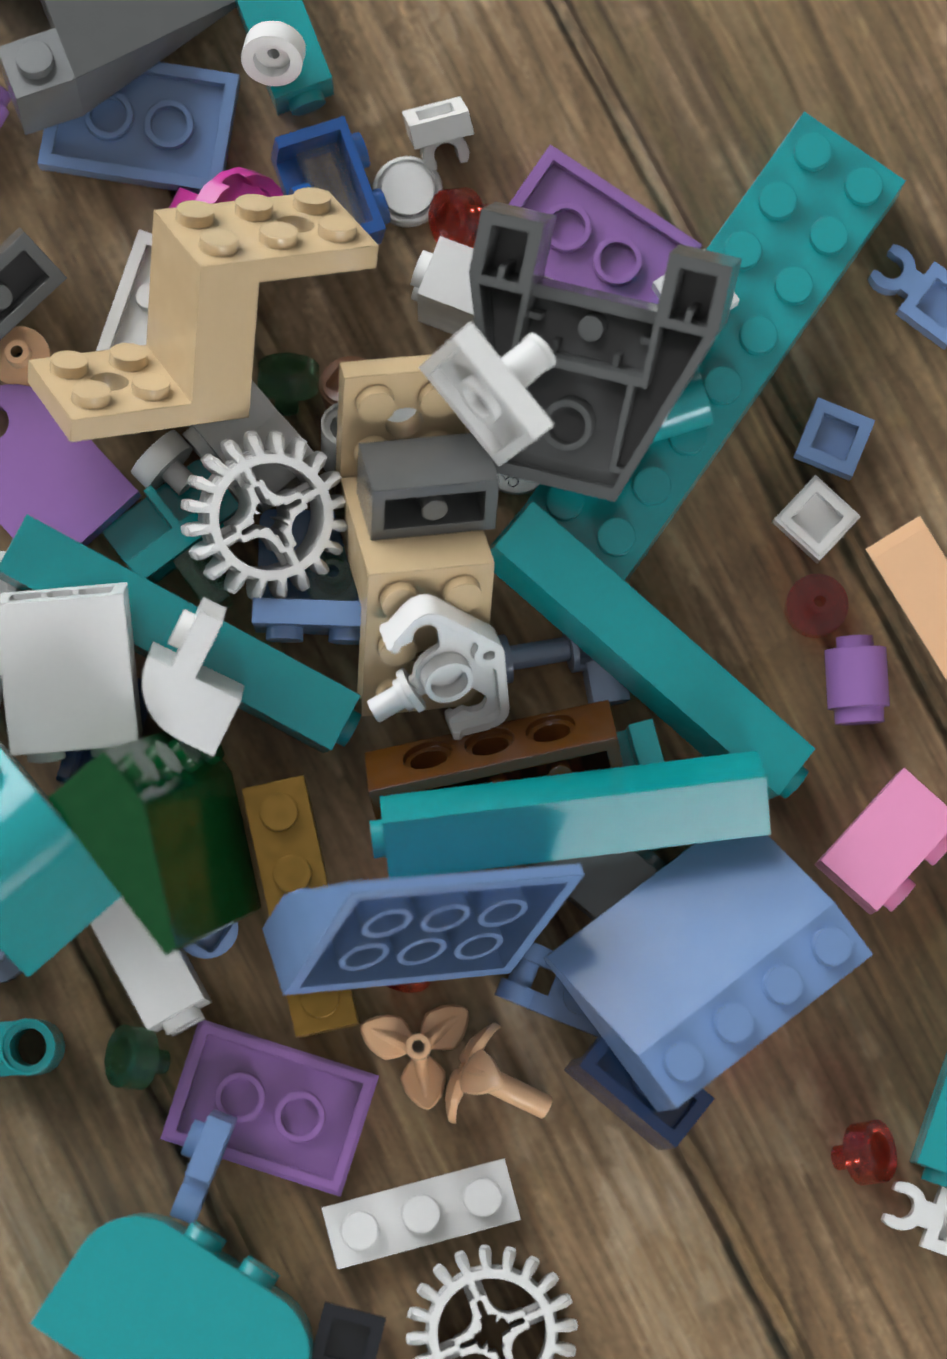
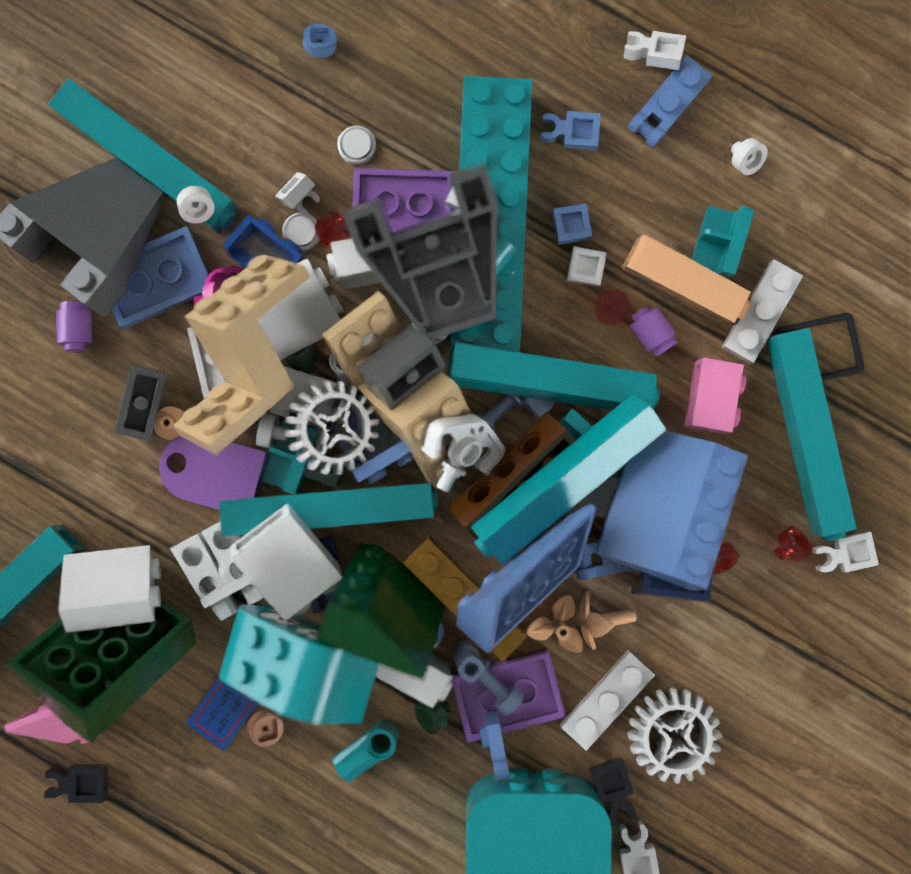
camera: 30 degrees left, 5 degrees up
white brick [142,597,244,756] -> none
white tile [418,322,556,467] -> none
none -> white brick [258,258,344,361]
none -> white piece [338,125,376,165]
none -> sand blue bar [452,638,524,716]
none -> clear red tile [712,542,740,575]

